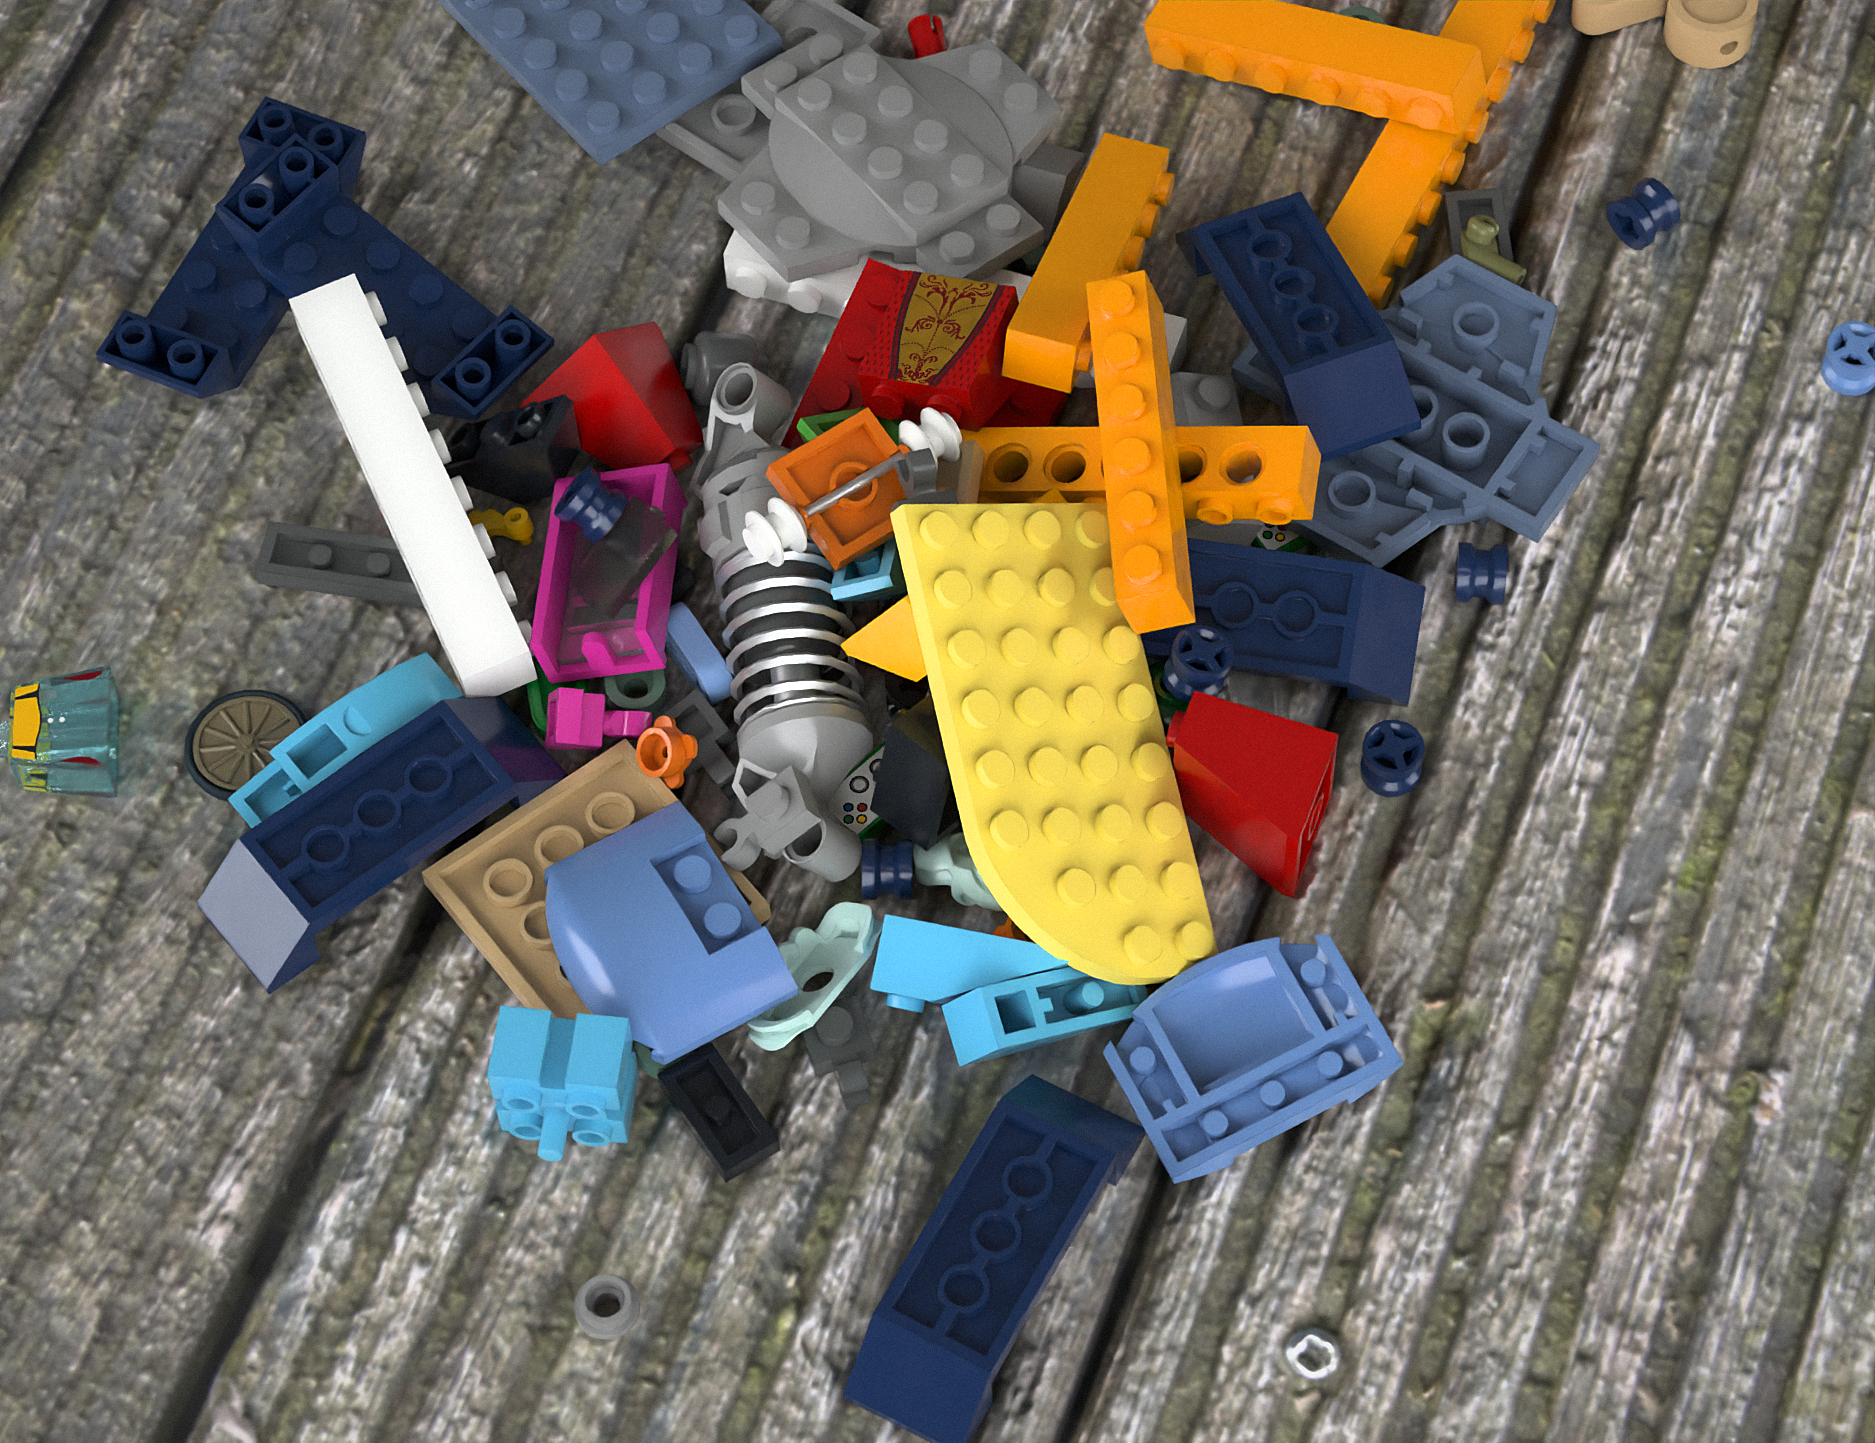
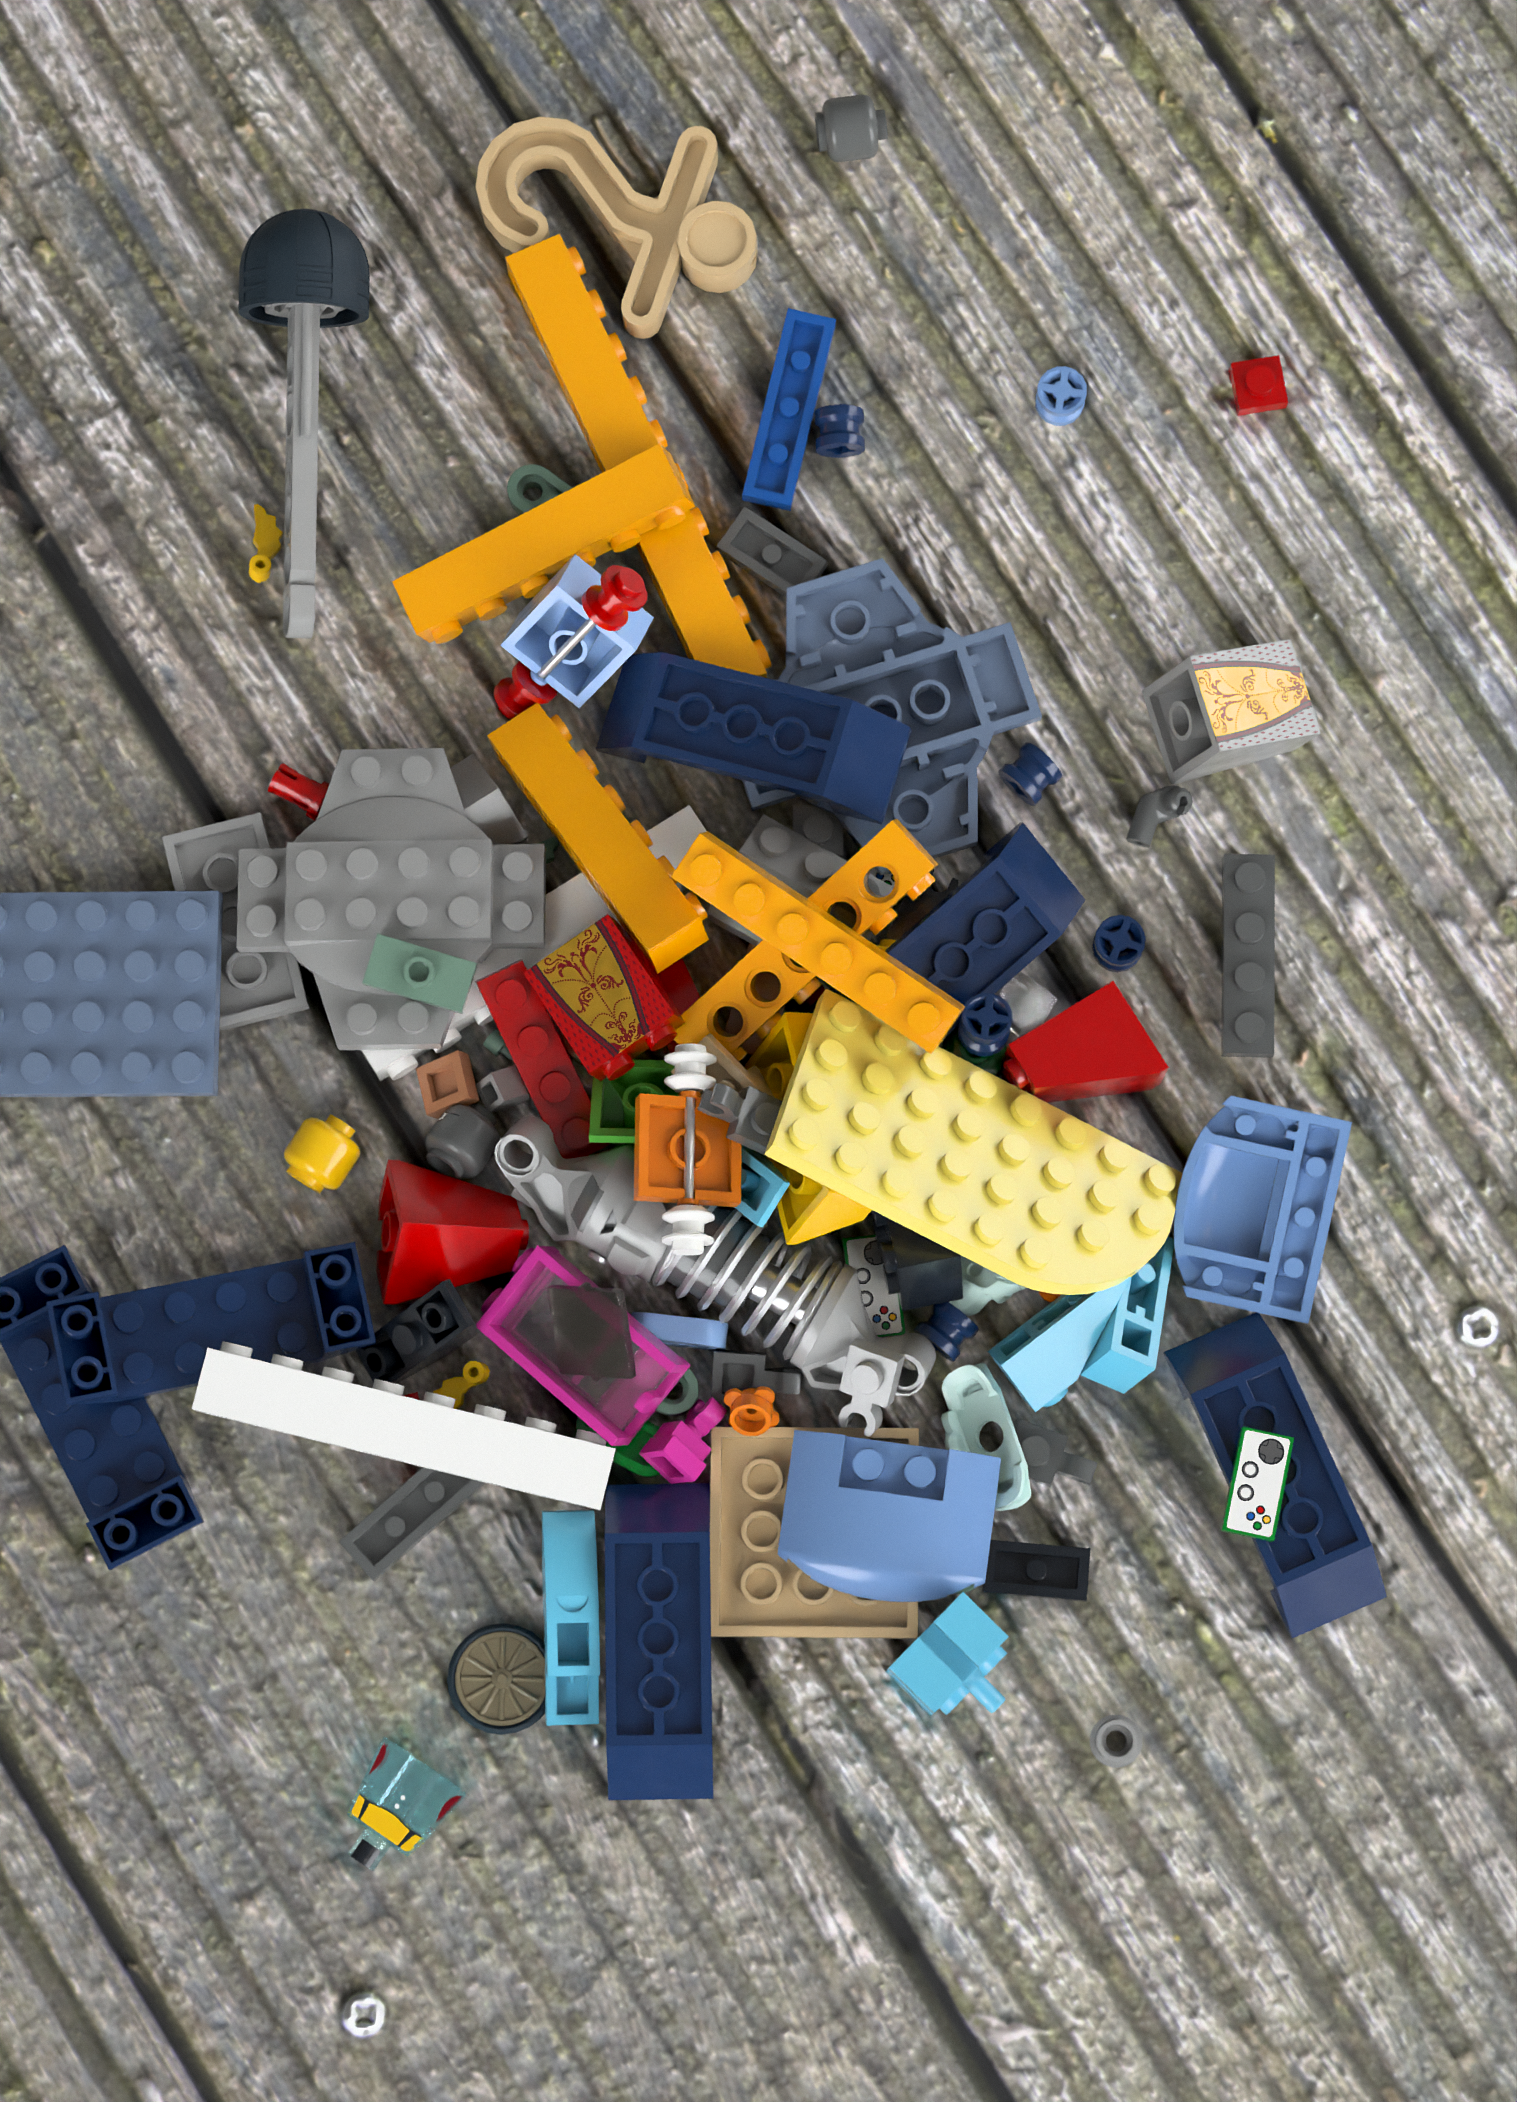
camera: 55 degrees left, 20 degrees up
dark blue wheel [554,467,629,544] -> none
olive arm [1459,214,1526,286] -> none
none -> yellow head [284,1114,360,1194]
none -> sand green plate [362,933,477,1014]
none -> nougat plate [416,1050,480,1119]
none -> light grey piece [476,1065,530,1113]
none -> light blue brick [494,554,654,719]
none -> blue plate [742,308,836,511]
none -> dark grey arm [1126,785,1193,848]
none -> slope [1142,639,1321,785]
none -> dark grey plate [1221,854,1275,1058]
none -> tile [1221,1427,1294,1542]

